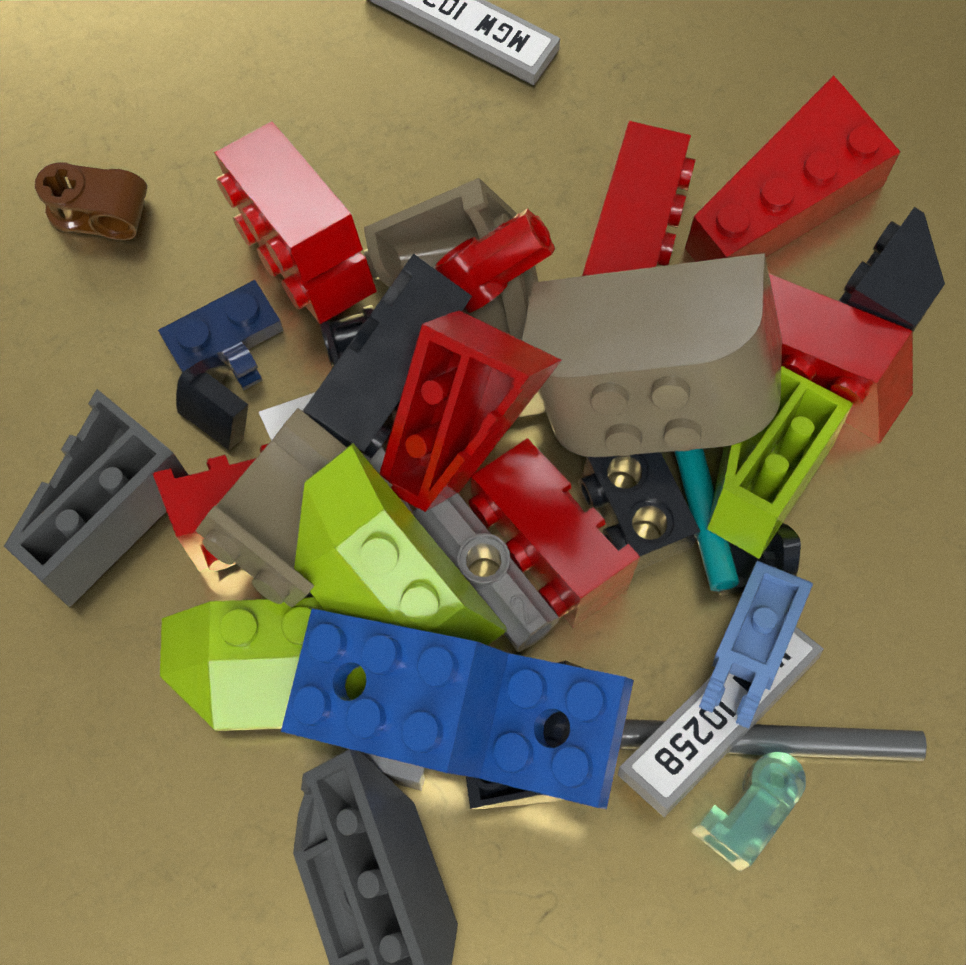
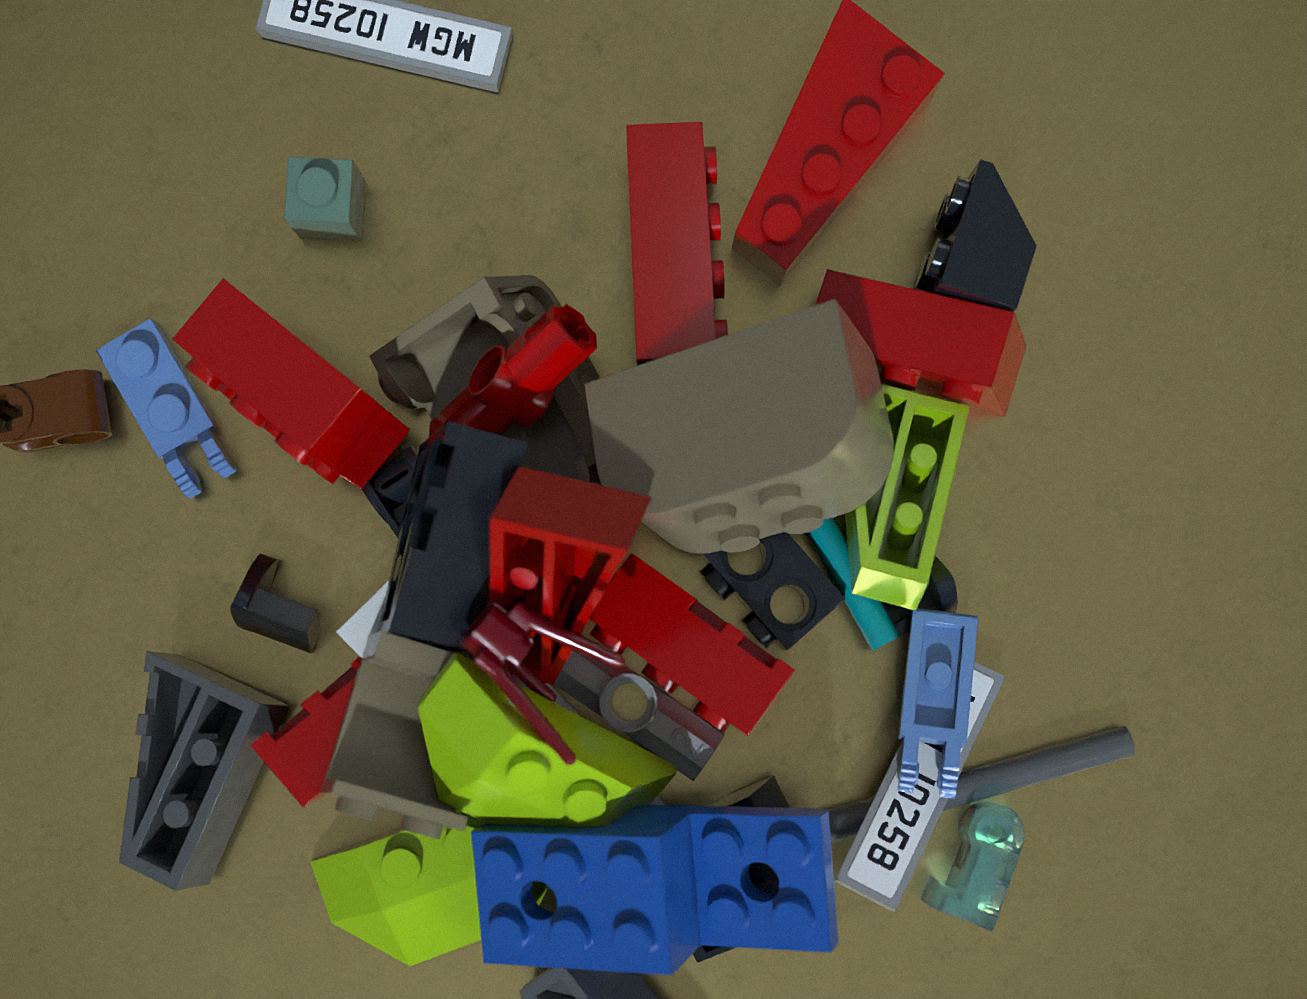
camera: 20 degrees left, 15 degrees up
dark blue plate [158,280,284,391] -> none
none -> medium blue hinge [96,318,237,499]
none -> sand green brick [284,157,366,241]
none -> dark red plant [460,600,625,766]

